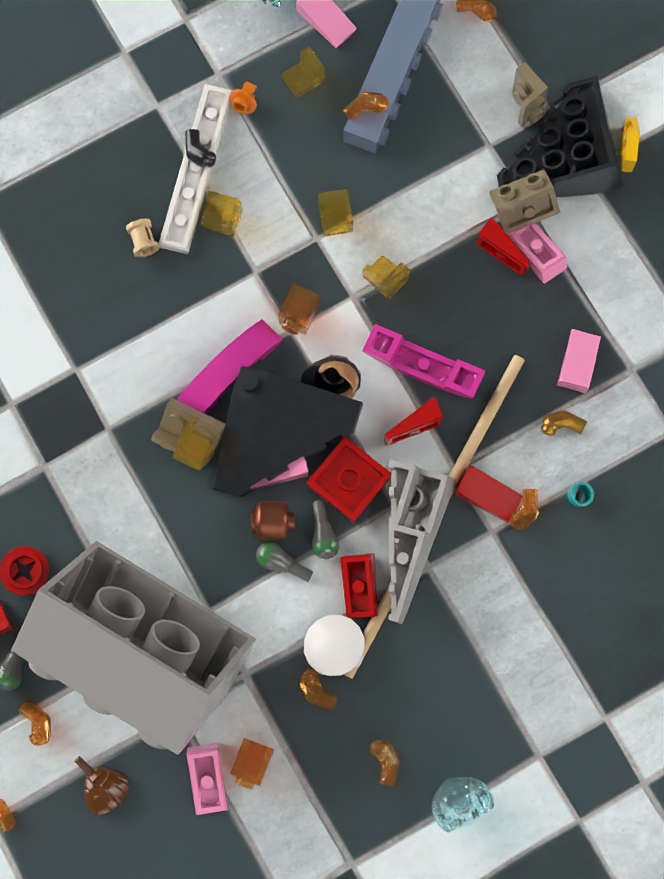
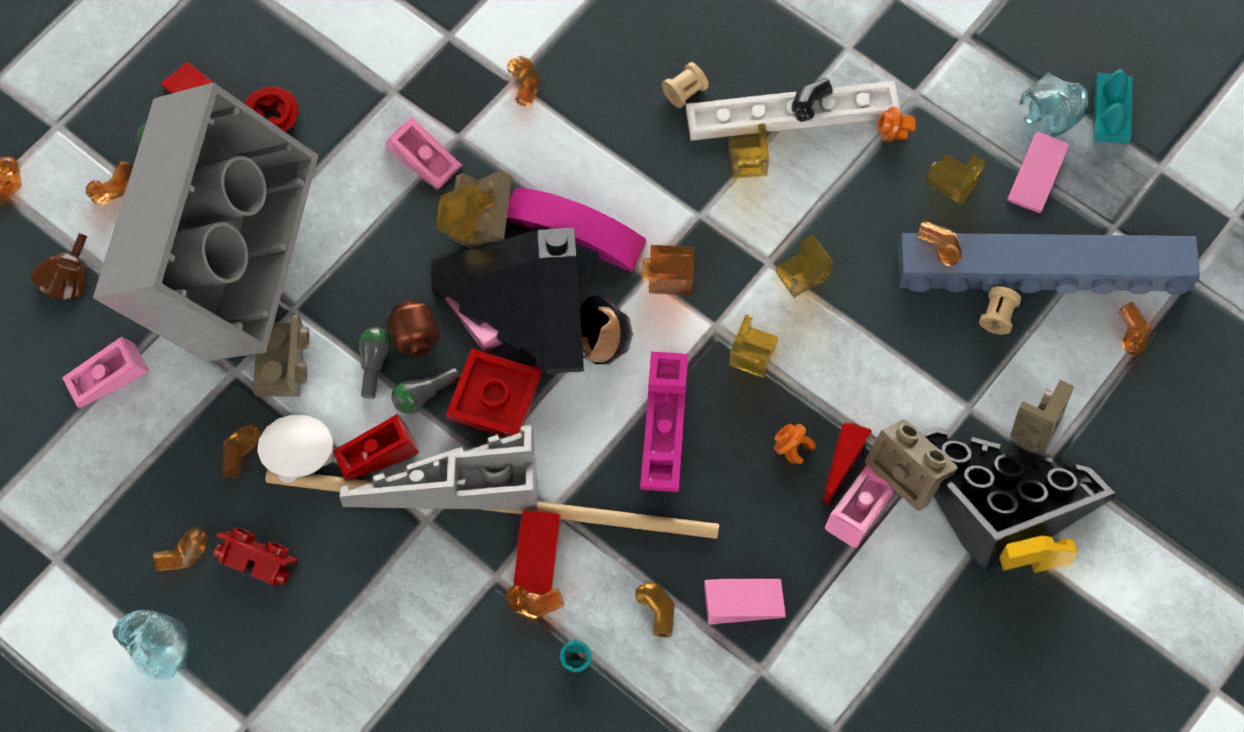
camera: 70 degrees right, 10 degrees down
clear orange brick [230,738,275,790] -> none
red slope [384,397,443,446] -> none
none -> red hinge [214,527,299,586]
none -> dark tan bracket [253,315,310,397]
none -> bright pink slope [385,117,462,191]
none -> clear orange arm [507,56,540,107]
none -> orange plate [774,424,816,464]
none -> tan bush [979,286,1021,335]

